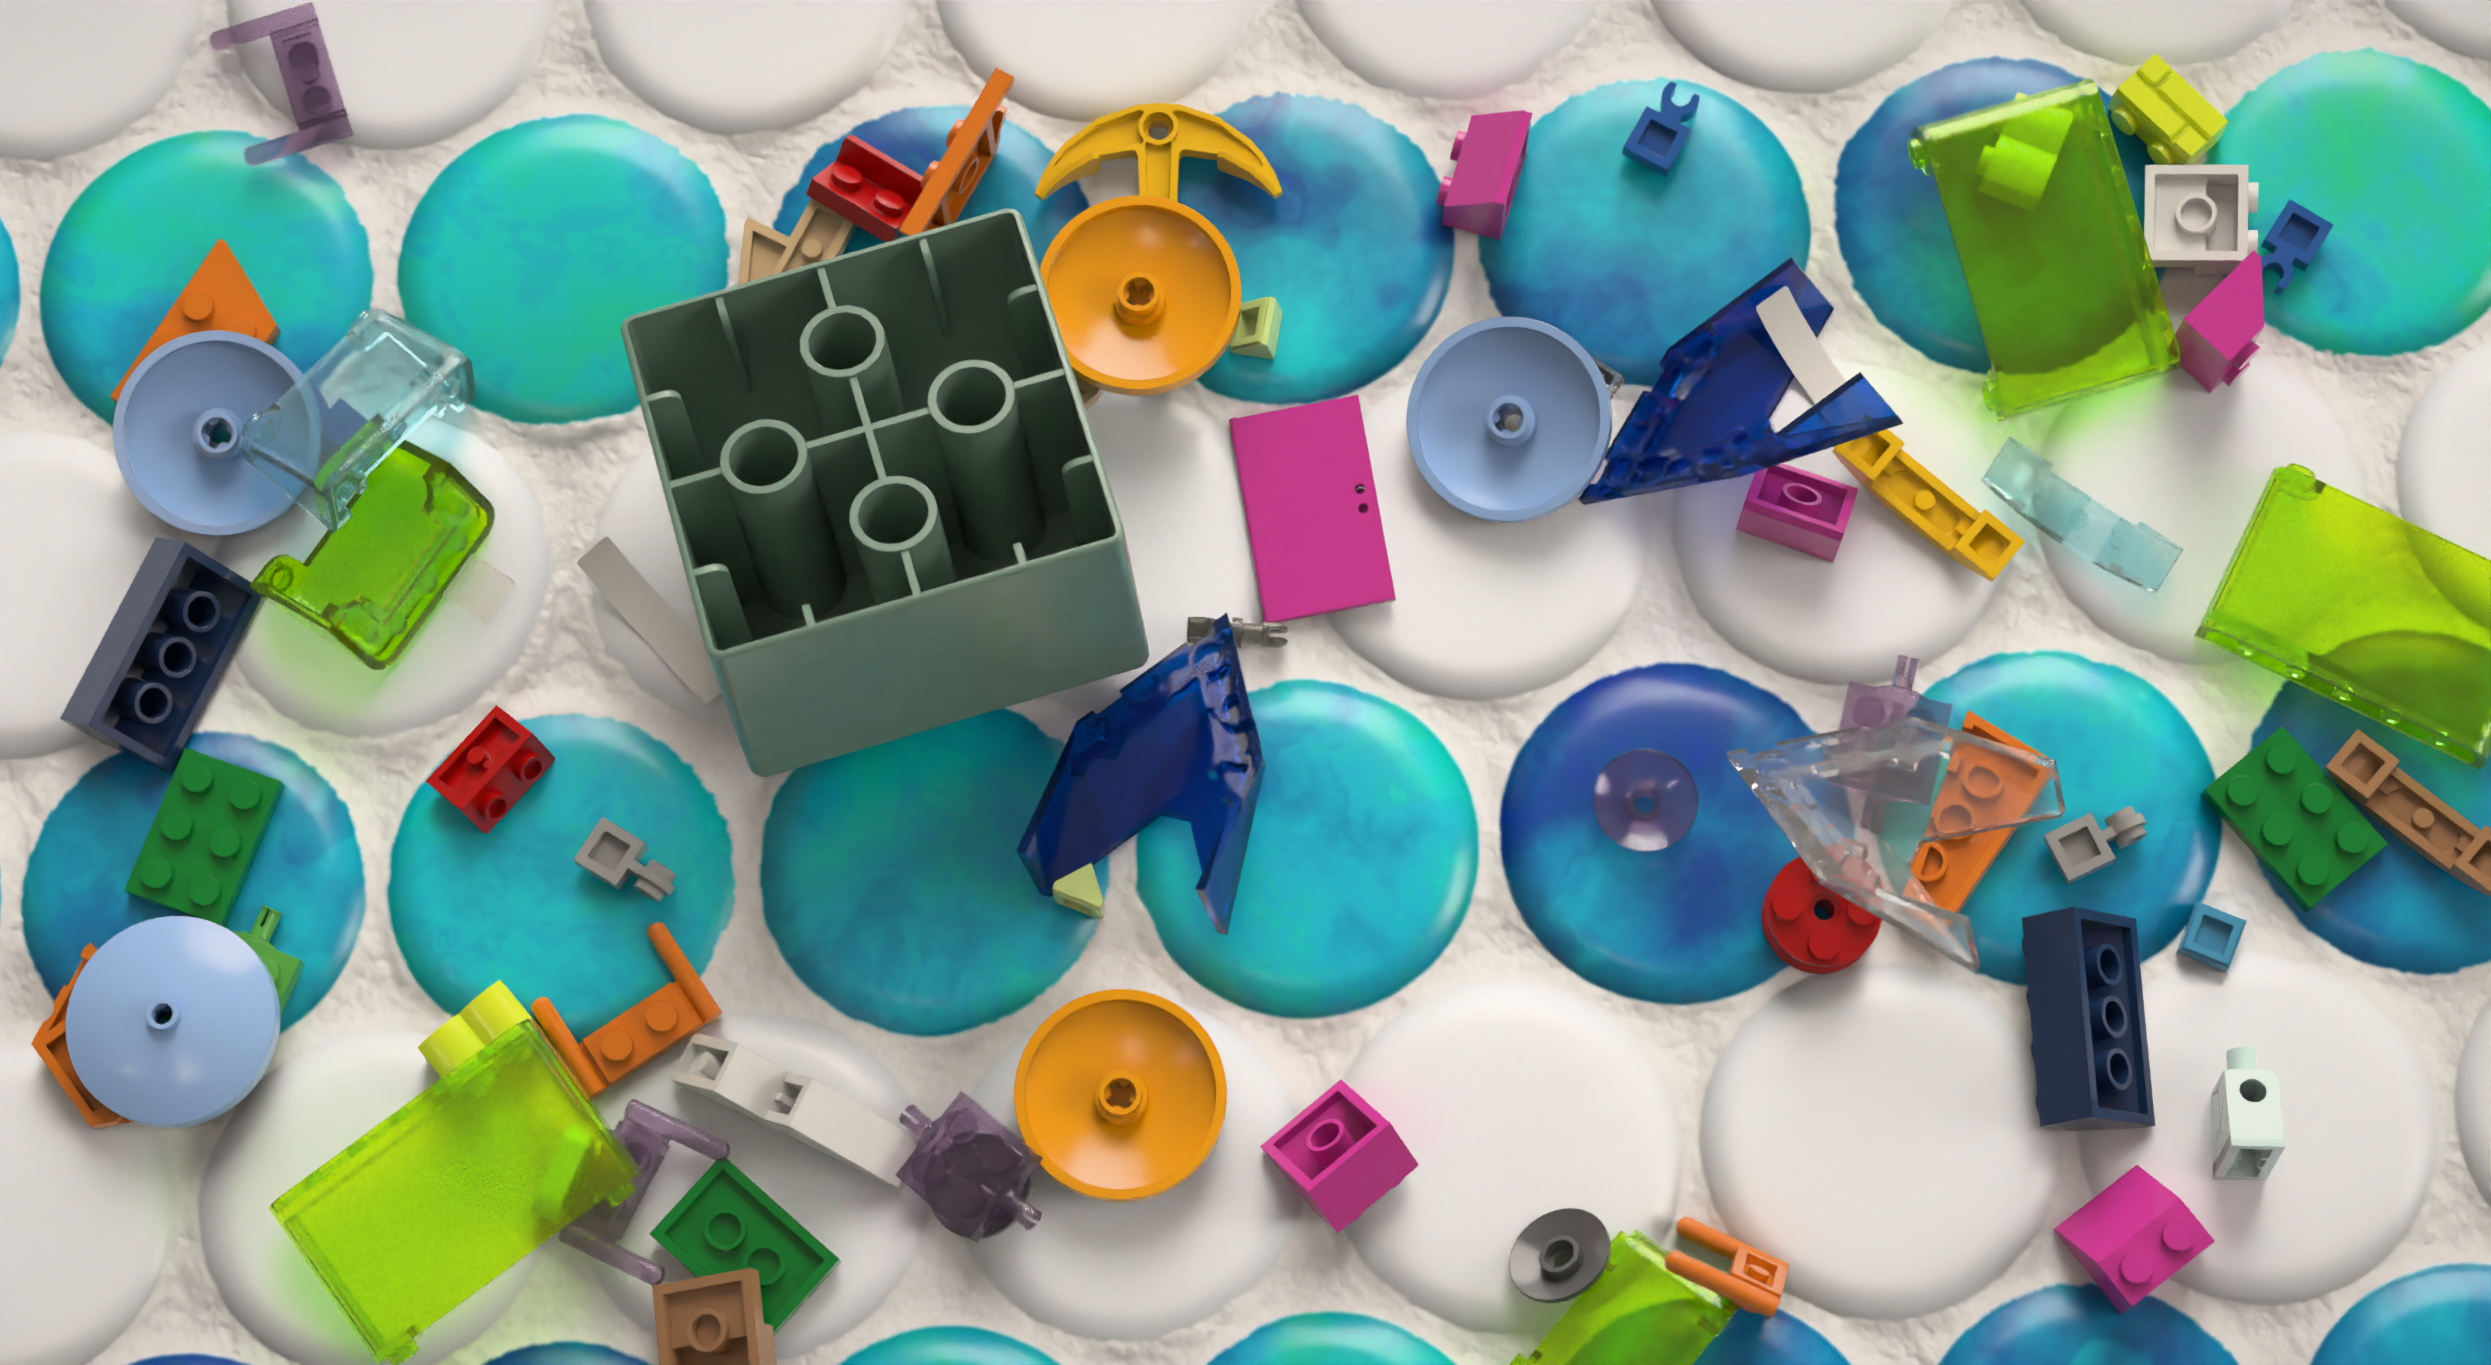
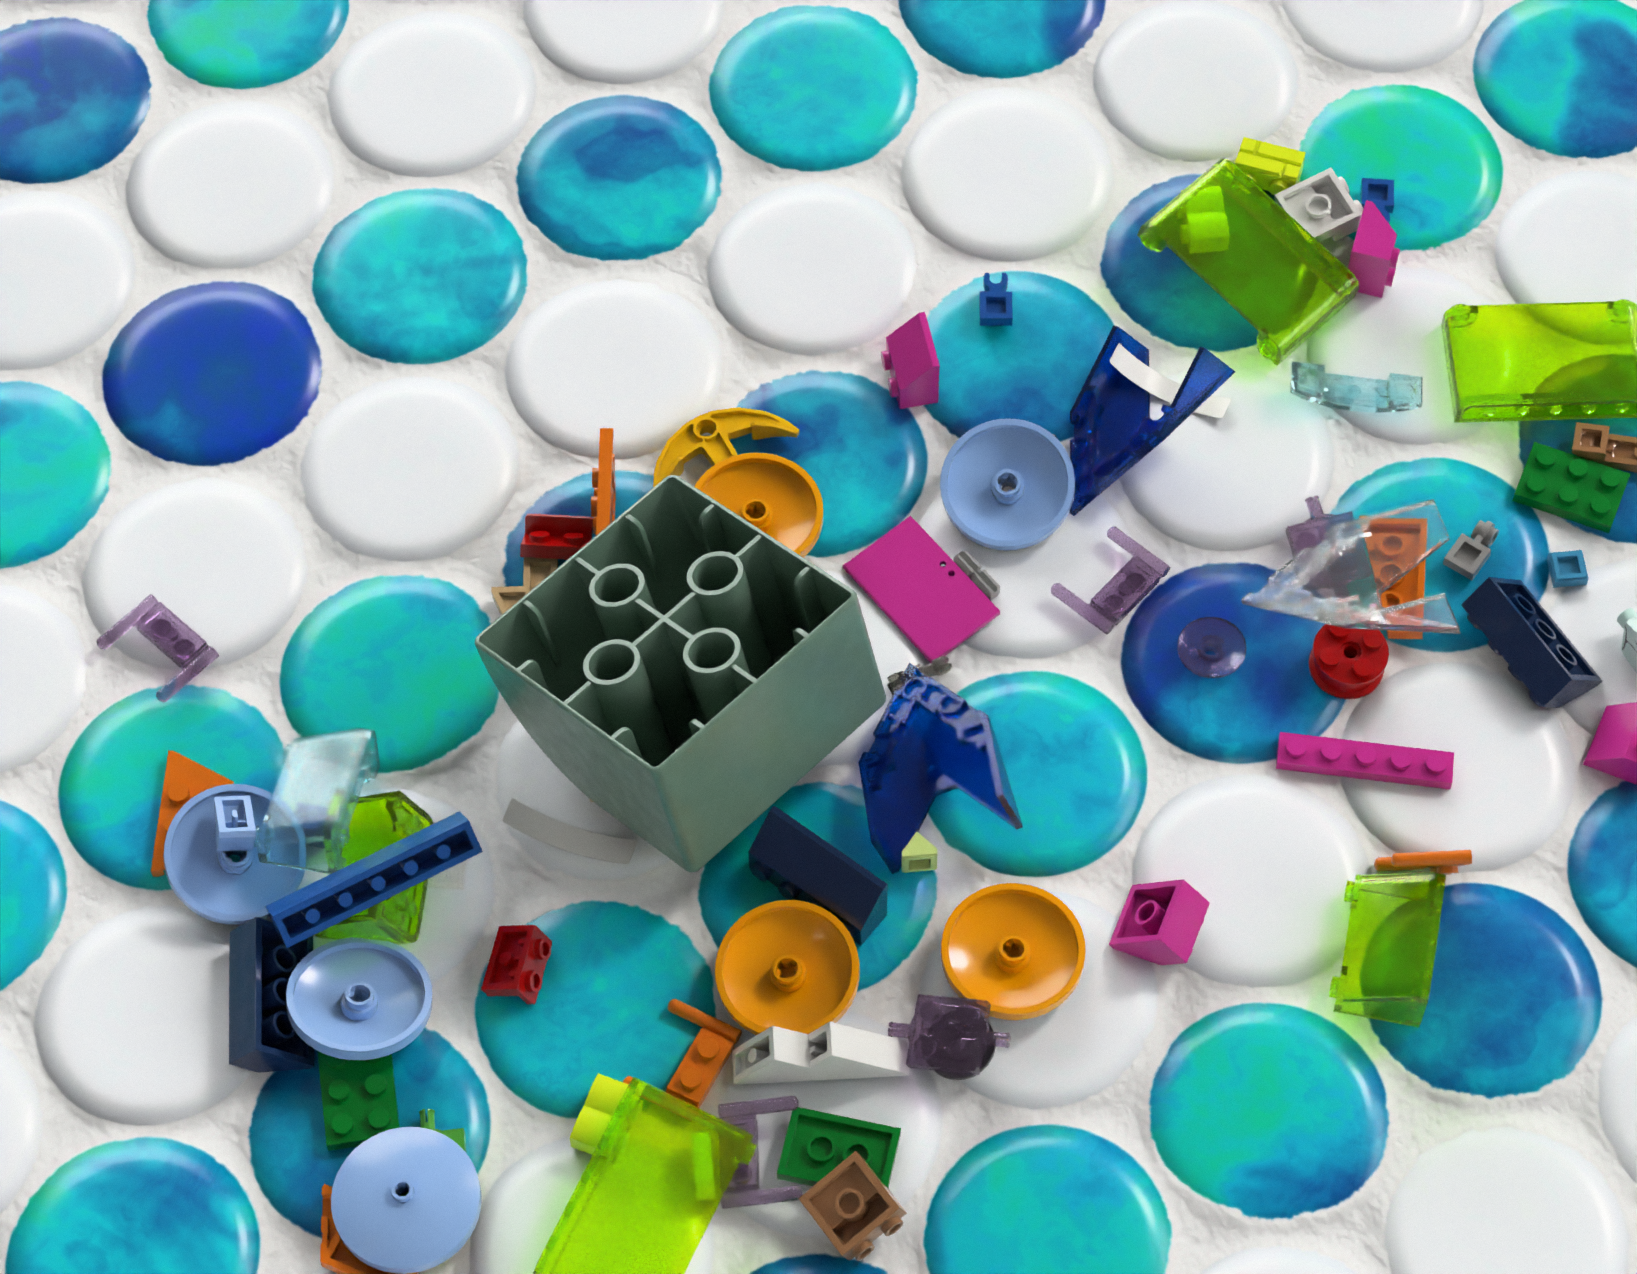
camera: 30 degrees left, 15 degrees down
light grey plate [573,817,677,903] -> none
yellowish green slope [1230,296,1283,360] -> none
dark grey dish [1509,1208,1611,1303] -> none
dark pink slope [1736,456,1858,562] -> none
yellow slope [1832,411,2025,582] -> none
none -> light blue slope [214,796,256,852]
none -> blue brick [265,811,483,948]
none -> light blue dish [286,937,432,1060]
none -> light orange dish [715,900,860,1035]
none -> dark blue slope [748,806,888,946]
none -> light grey piece [953,551,1000,601]
none -> clear purple plate [1051,526,1171,635]
none -> dark pink plate [1276,732,1454,789]

